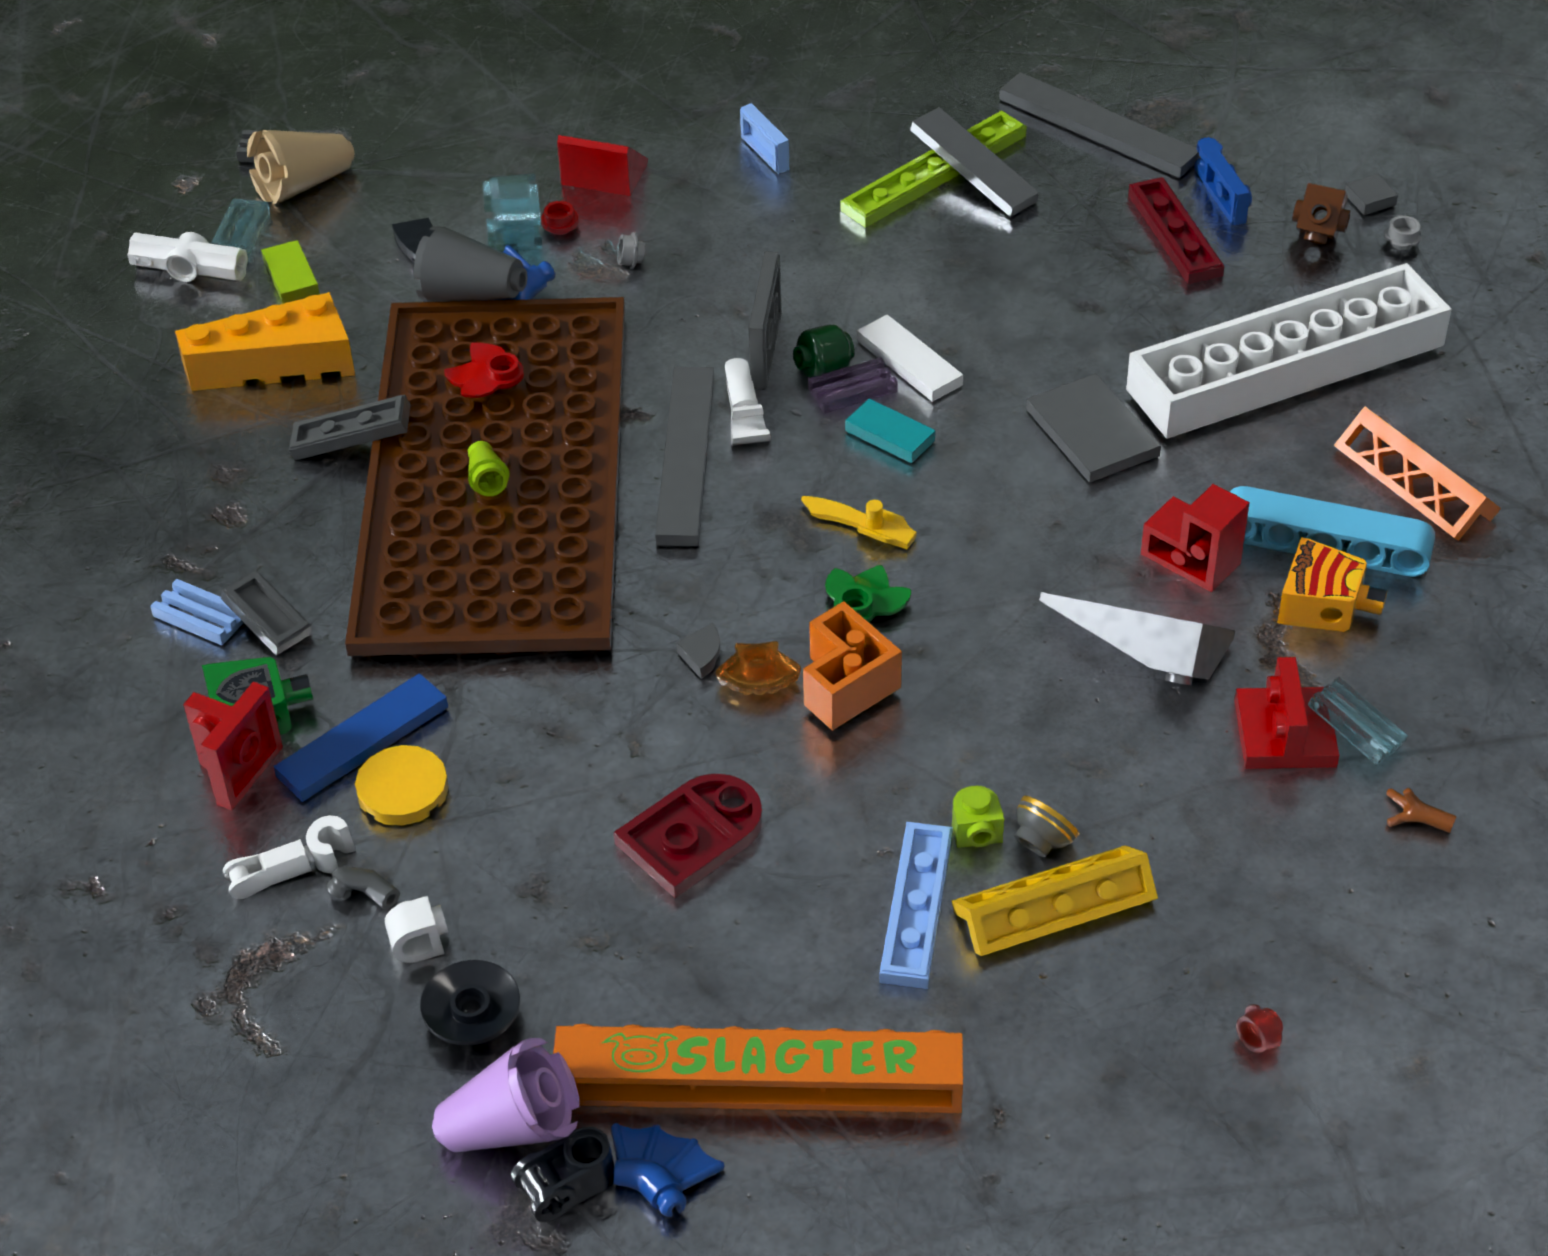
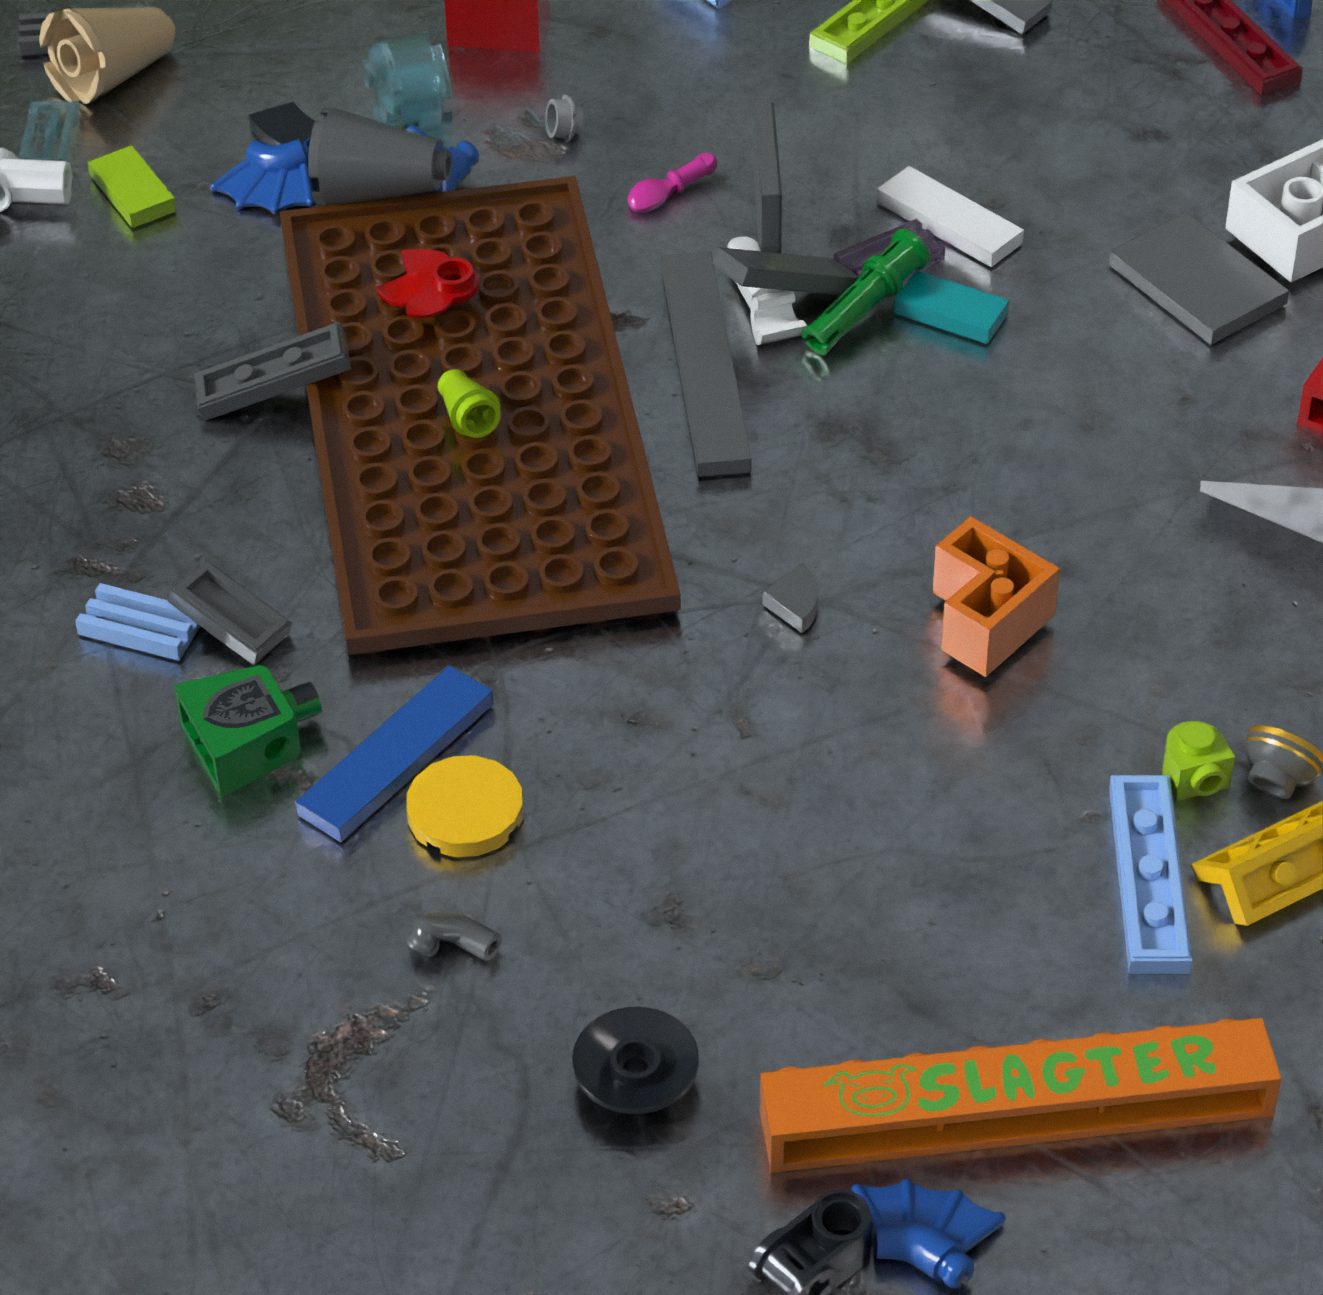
camera: 10 degrees left, 0 degrees up
light orange wedge [175,292,355,391] -> none
red bracket [183,681,283,811] -> none
white piece [223,815,356,899] -> none
white plate [385,896,448,963] -> none
lavender cone [432,1038,580,1152] -> none
red plate [541,201,579,235] -> none
dark red tile [613,774,762,898] -> none
clear orange animal [715,641,801,695] -> none
dark green head [793,325,855,380] -> none
yellow piece [801,496,917,550] -> none
green plate [825,565,911,622] -> none
none -> blue arm [210,137,316,214]
none -> dark pink piece [627,153,717,213]
none -> dark grey tile [712,247,859,295]
none -> green pin [802,229,931,356]

